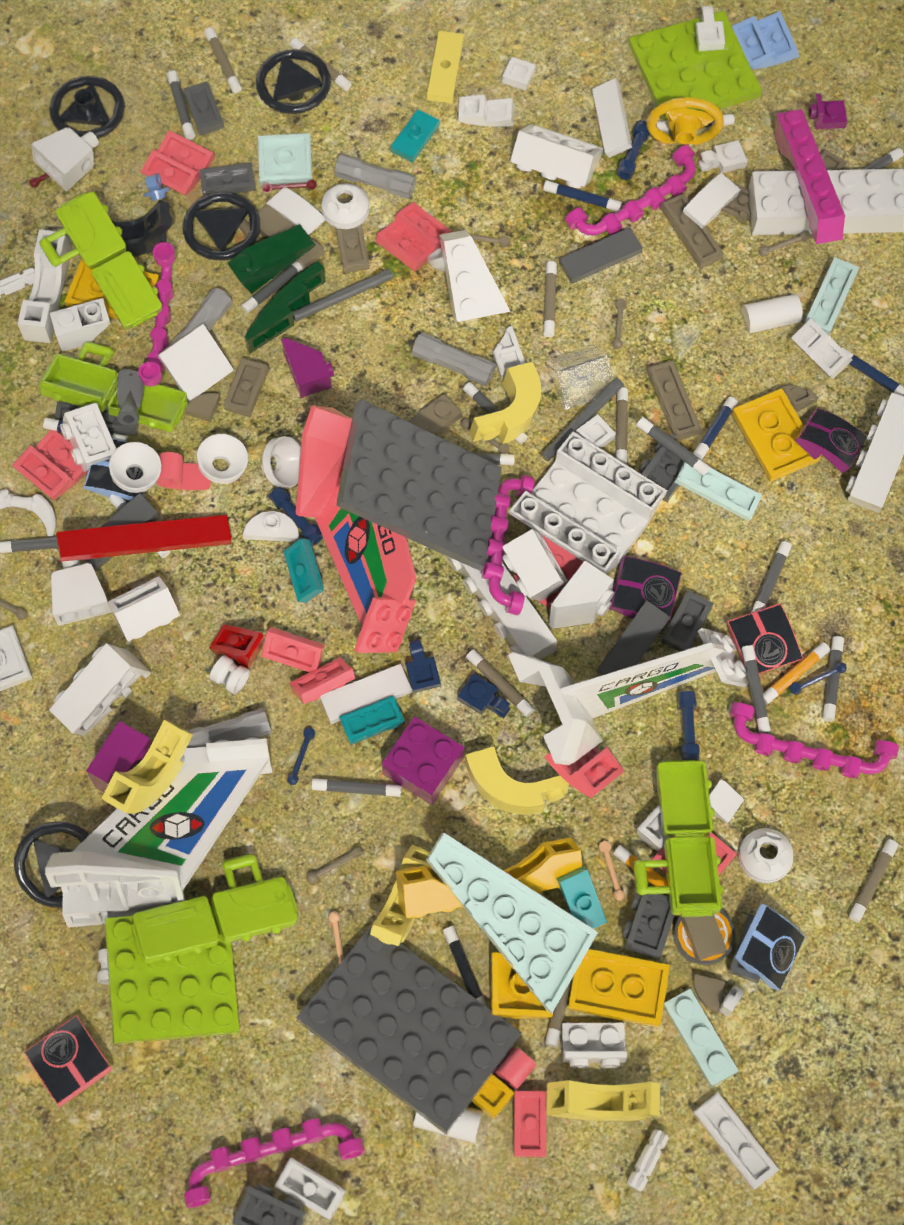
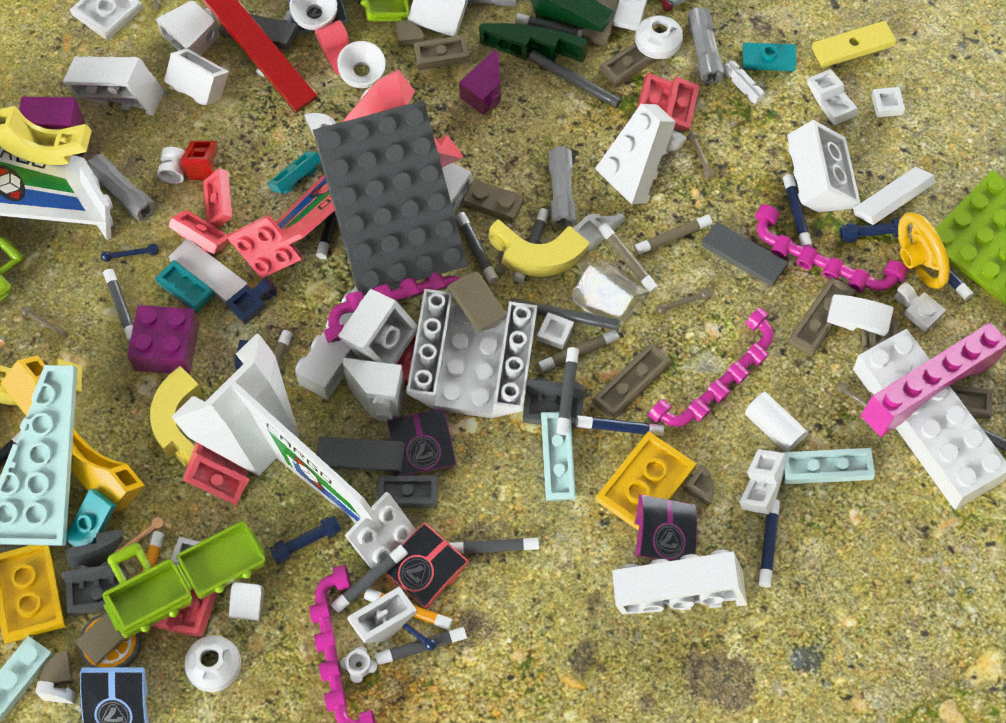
camera: 65 degrees right, 5 degrees down
none -> dark grey slope [66,529,123,568]
none -> white plate [340,646,377,683]
none -> white slope [348,586,417,643]
none -> dark tan slope [447,271,507,332]
none -> dark tan bar [598,223,658,293]
none -> dark pink bar [648,307,774,427]
none -> white axle [723,60,765,104]

